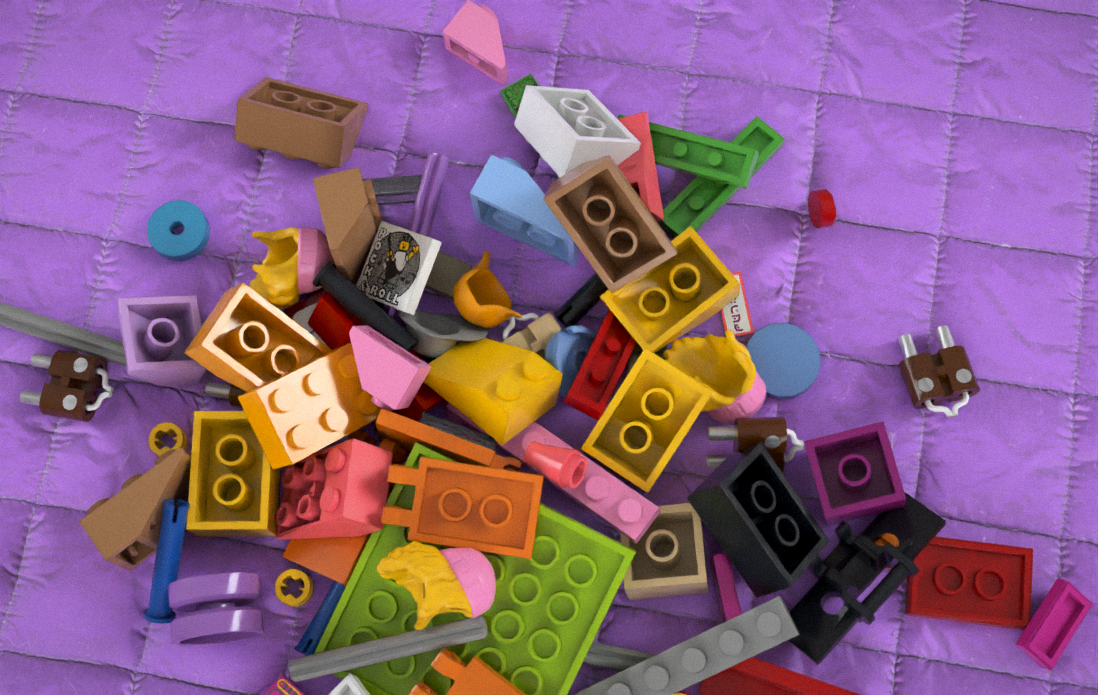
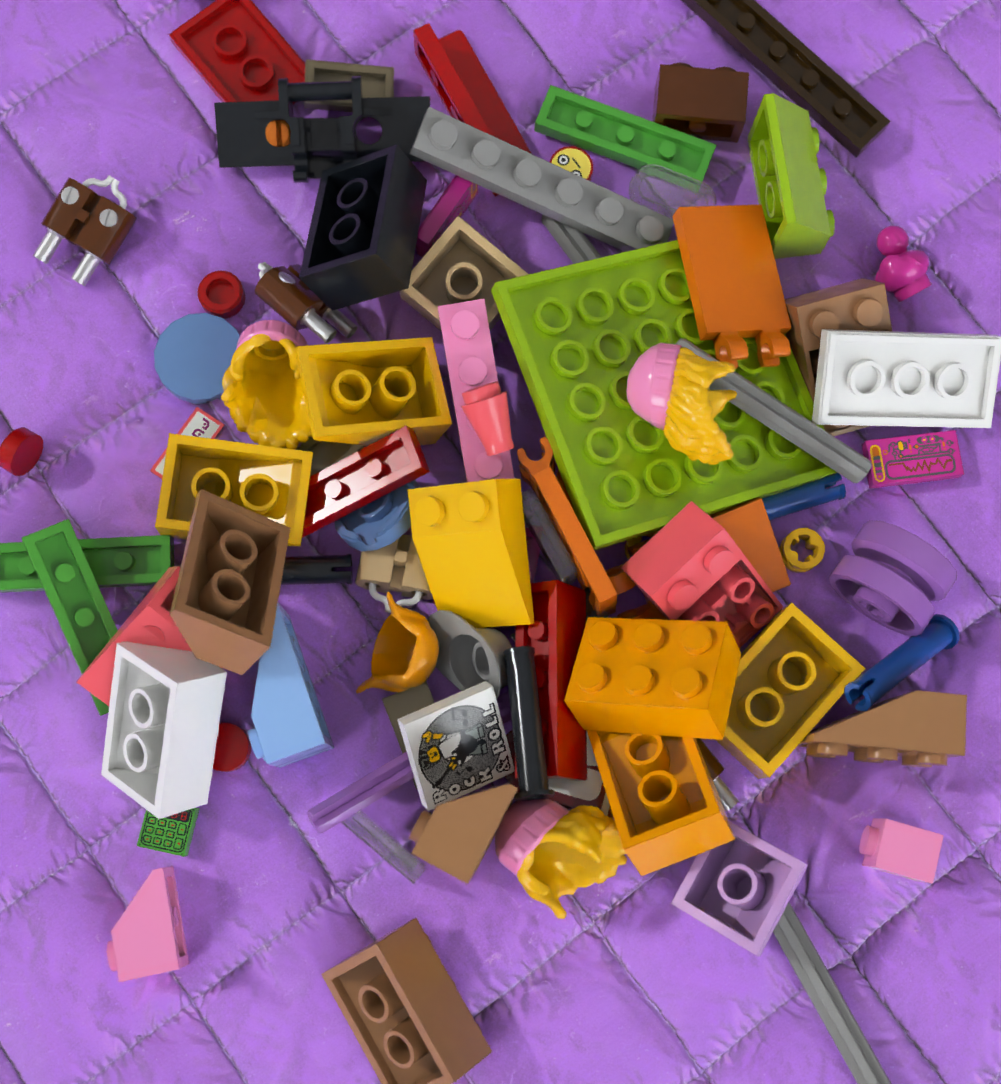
camera: 145 degrees left, 5 degrees up
reddish brown piece [20,350,114,422] -> none
dark azure piece [147,200,210,261] -> none
yellow bush [148,422,188,456] -> none
bright pink slope [349,325,432,411] -> none
orange tile [381,456,544,559] -> none
magenta brick [804,421,906,526] -> none
none -> red tile [198,271,245,319]
none -> red tile [213,723,251,772]
none -> dark tan tile [304,59,394,112]
none -> bright pink brick [859,818,944,884]

